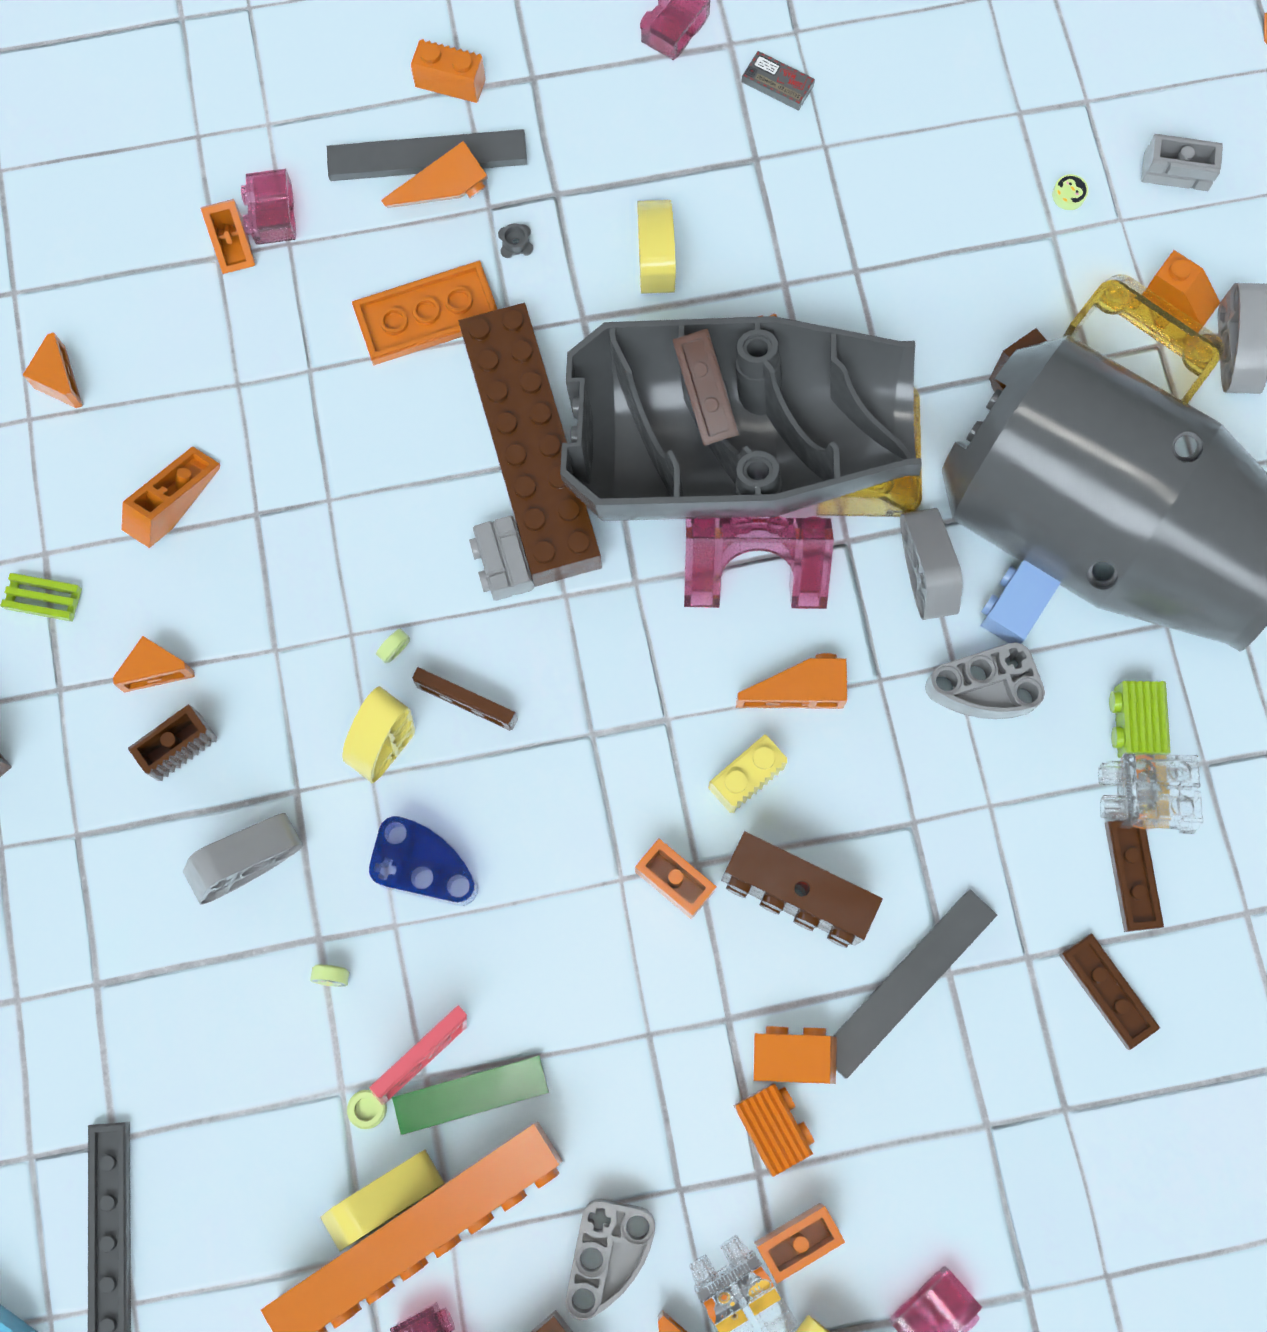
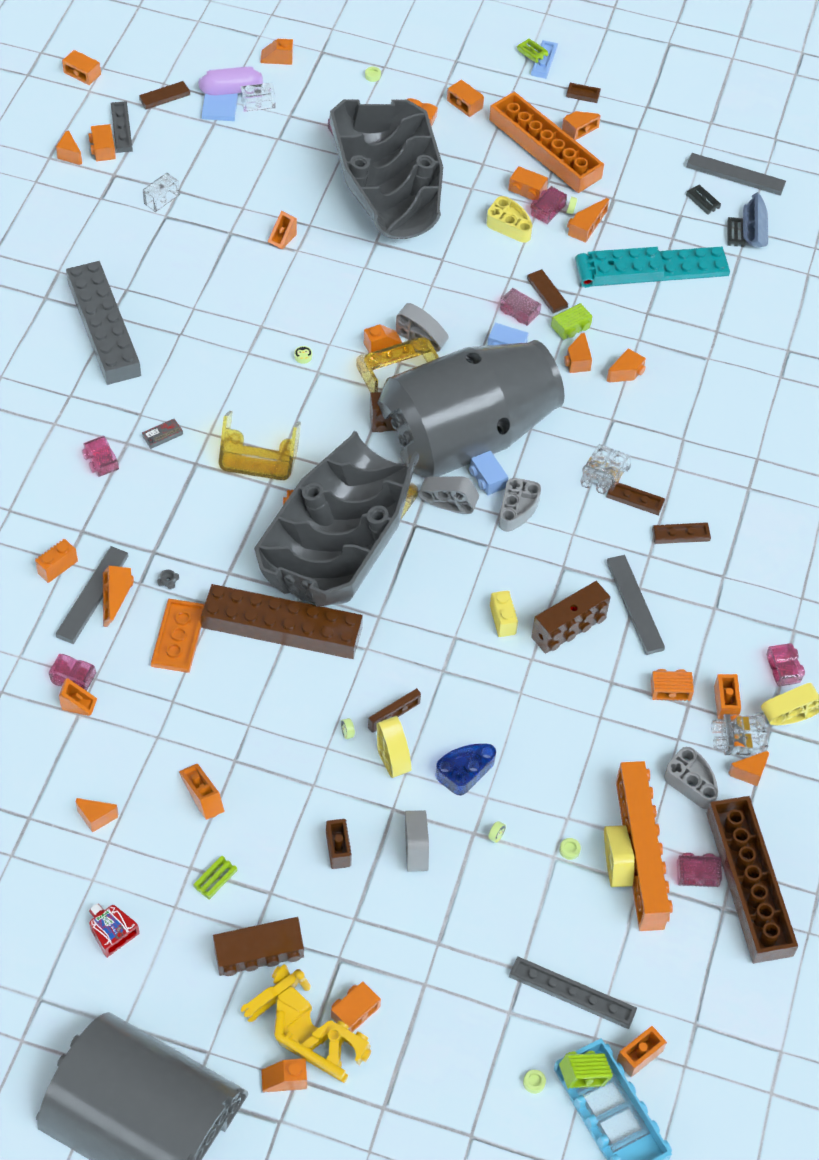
camera: 65 degrees left, 20 degrees down
orange slope [113,636,195,693] -> none
coral tile [369,1005,467,1105] -> none
tile [392,1055,549,1135] -> none
light grey brick [469,516,534,601] -> none
orange brick [635,838,717,920] -> none
light yellow beam [637,200,676,294] -> none
tile [673,329,739,446] -> none
clear pink arch [684,516,834,609] -> none
orange slope [736,653,847,709] -> none
orange brick [754,1026,837,1084] -> none
lime brick [1109,681,1171,759] -> none
light grey brick [1141,134,1223,191] -> none
none -> clear yellow windscreen [218,410,301,480]

